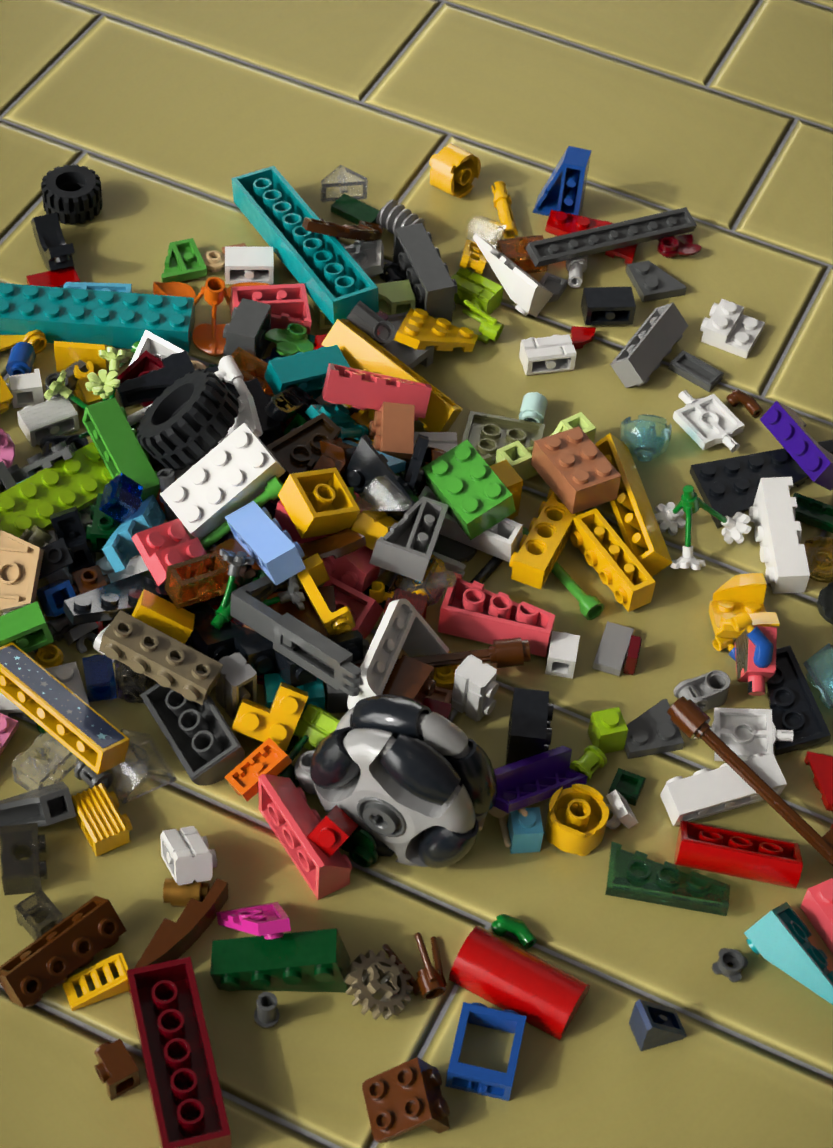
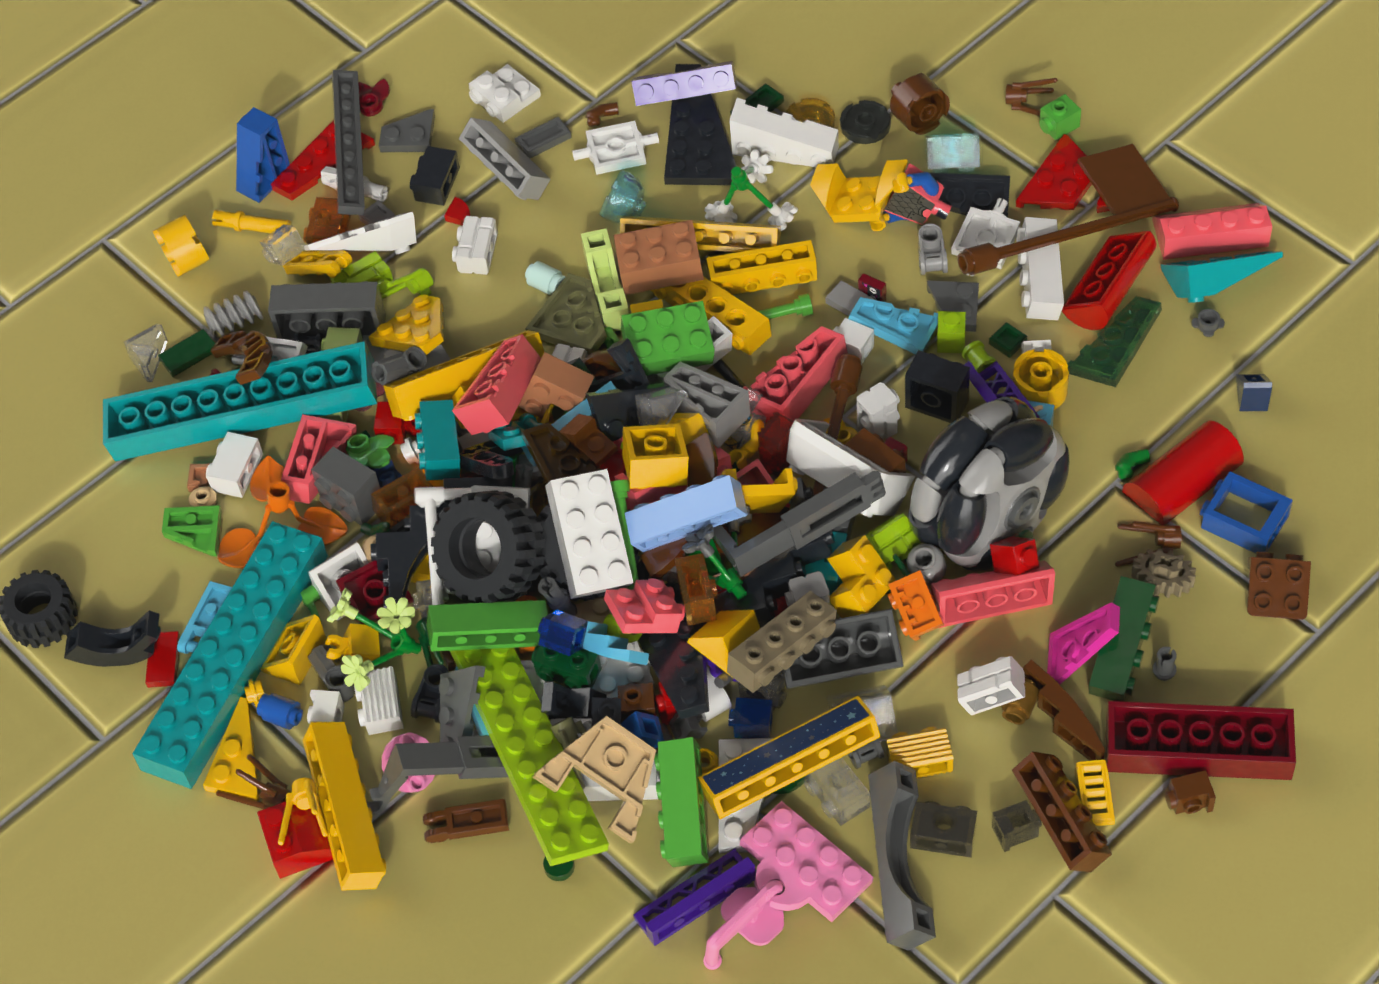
camera: 60 degrees left, 5 degrees up
none -> medium azure wing [848,297,938,355]

